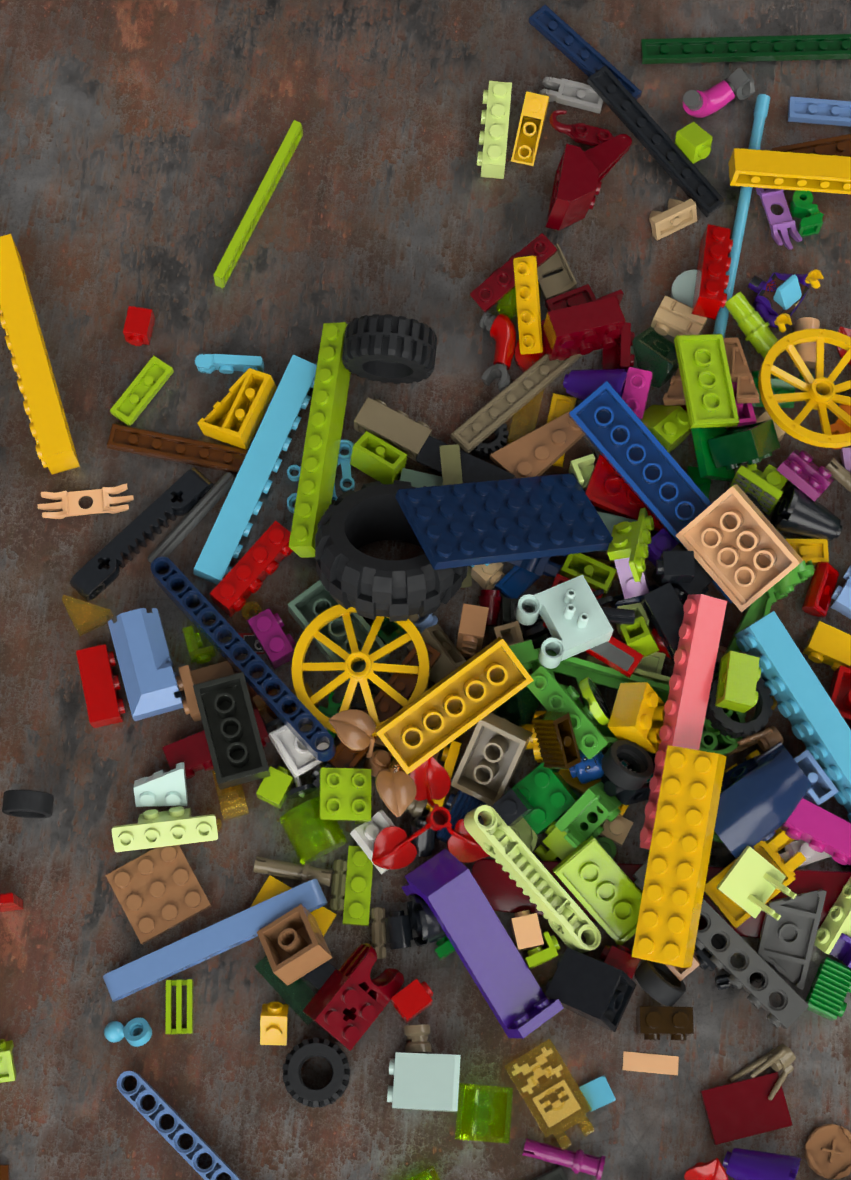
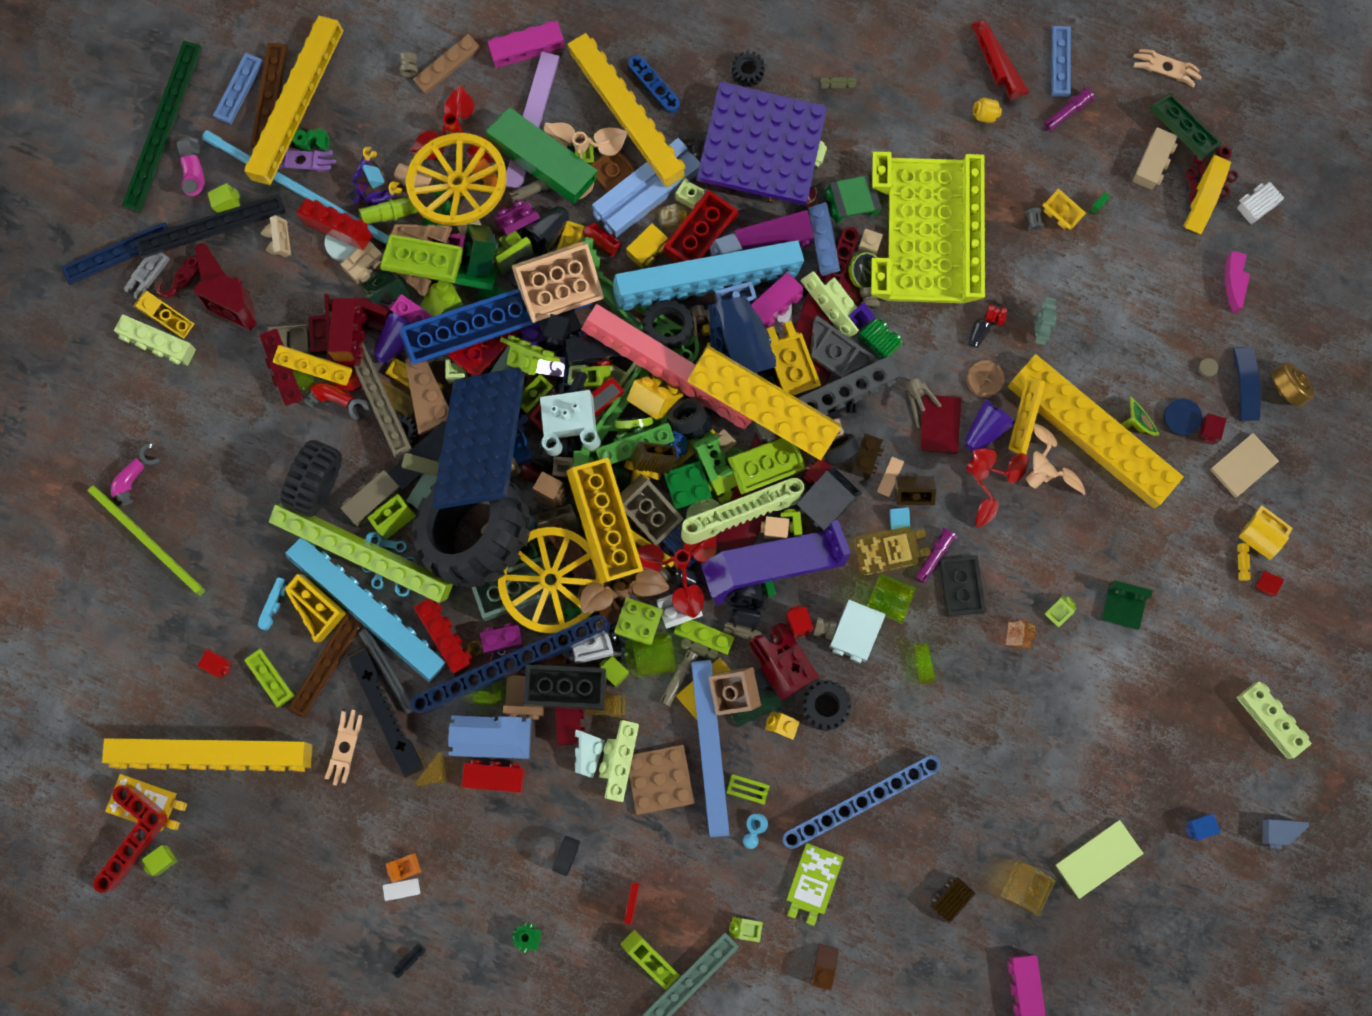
camera: 70 degrees left, 5 degrees up
black brick [492,788,534,826] -> none
lime brick [715,651,761,713] -> none
yellowish green plate [716,846,797,921] -> none
none -> piece [110,442,161,508]
none -> lime tile [786,843,844,926]
none -> dark brown brick [894,476,937,505]

